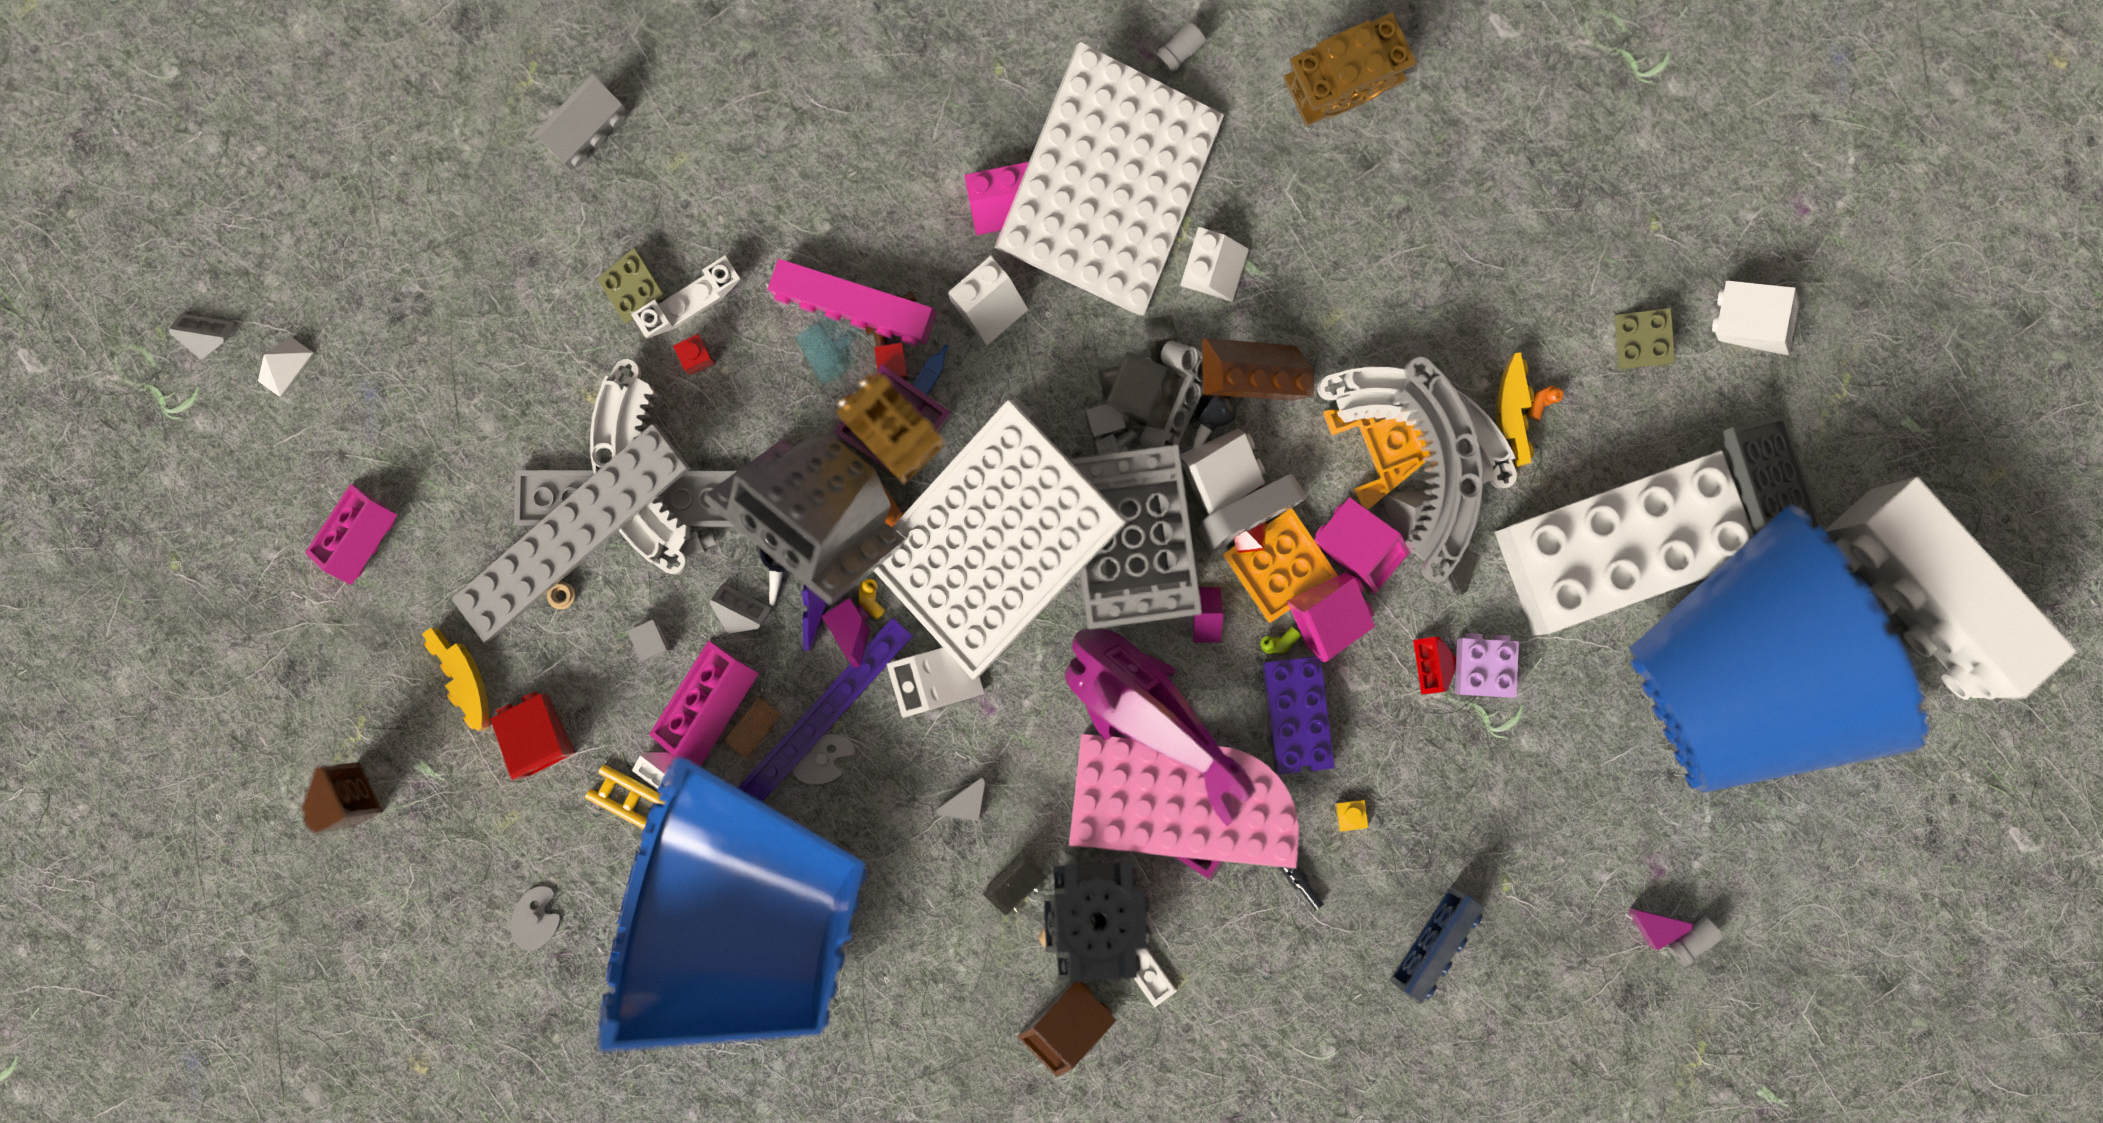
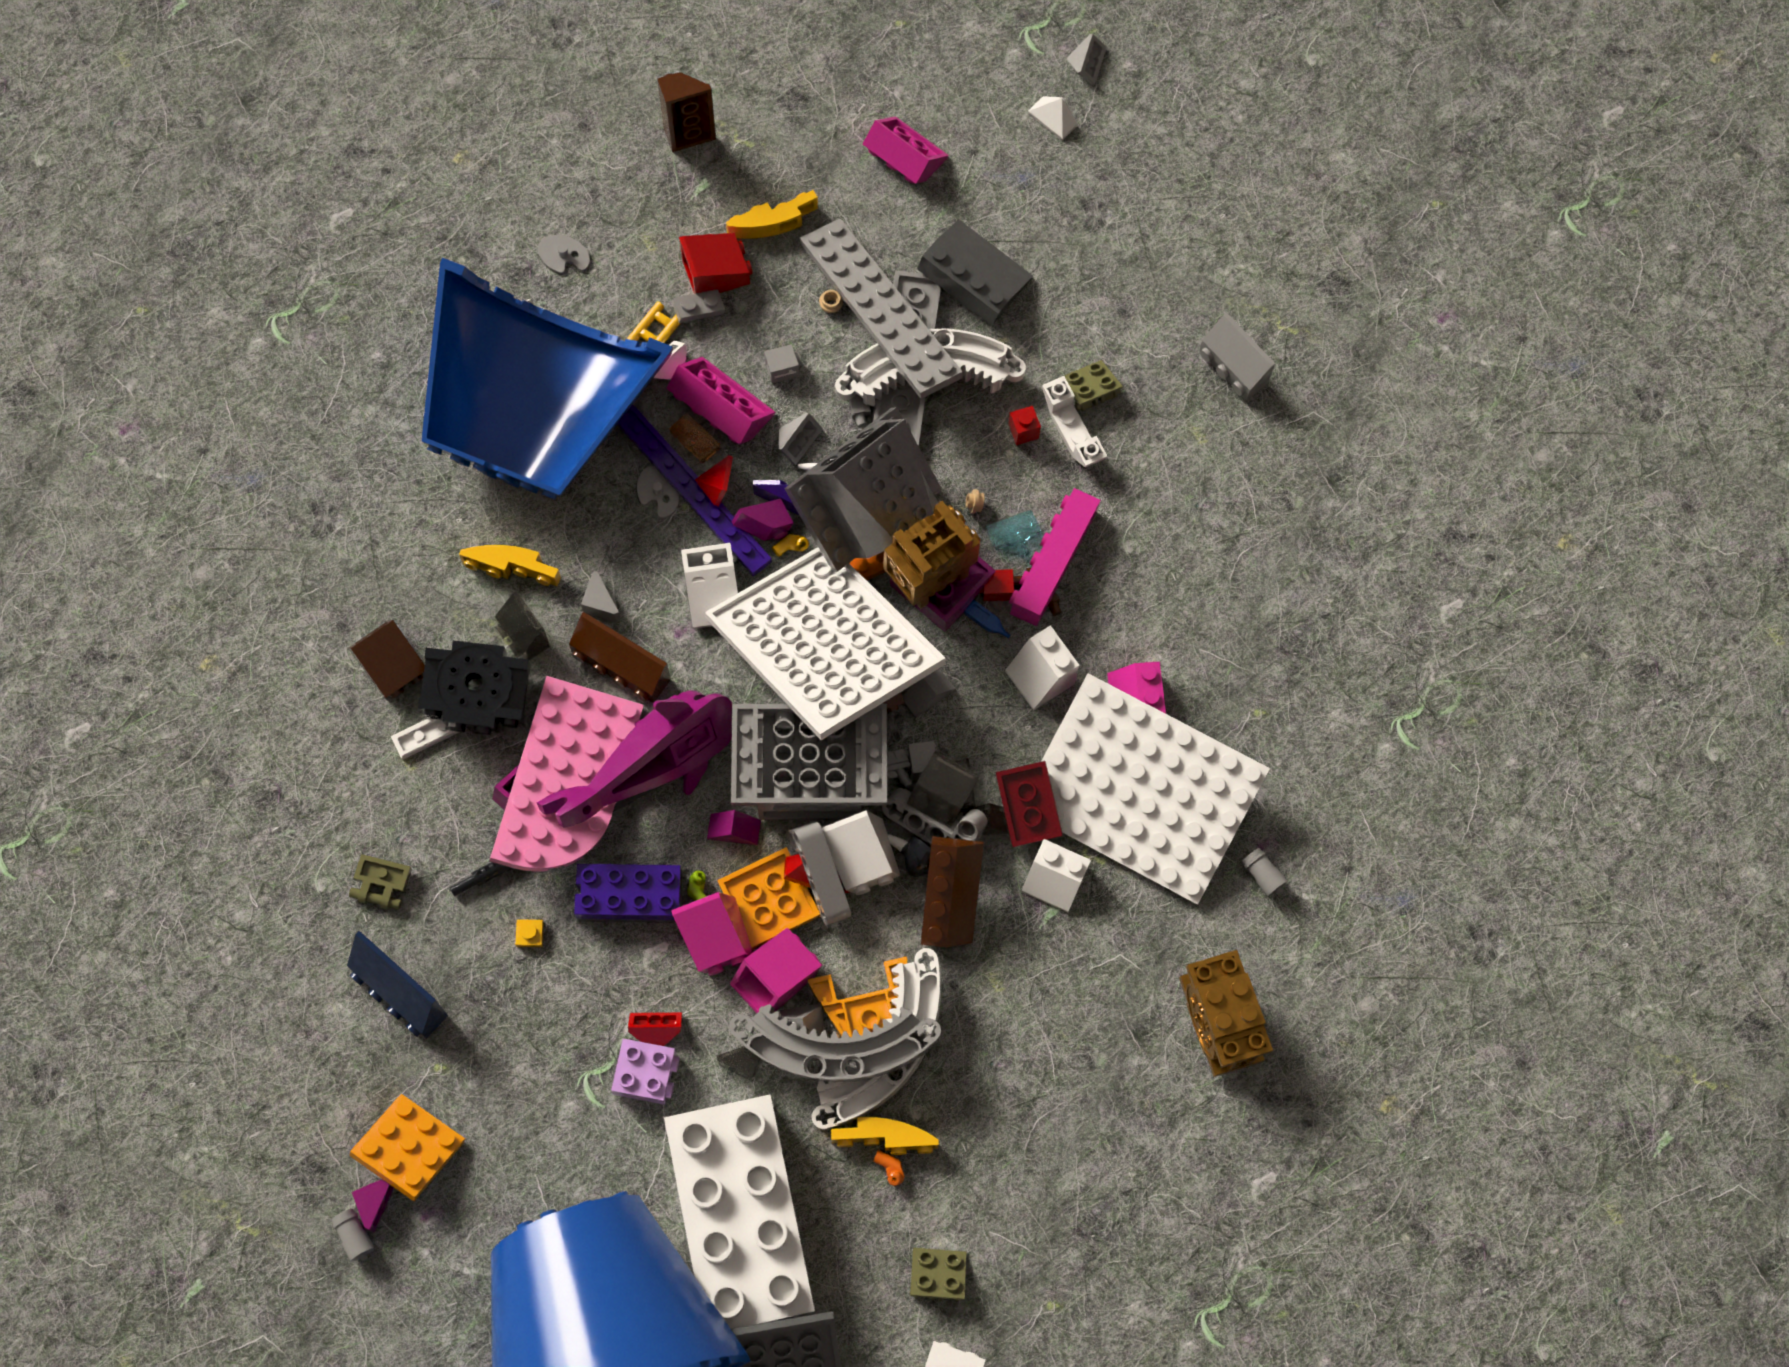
camera: 95 degrees right, 15 degrees down
none -> olive plate [349,854,412,910]
none -> light orange plate [350,1094,465,1201]
none -> yellow slope [459,545,561,586]
none -> reddish brown slope [569,612,671,703]
none -> light grey plate [672,290,725,323]
none -> red slope [695,455,733,507]
none -> dark grey slope [917,219,1033,326]
none -> tan plate [965,489,984,514]
none -> dark red plate [995,761,1063,847]

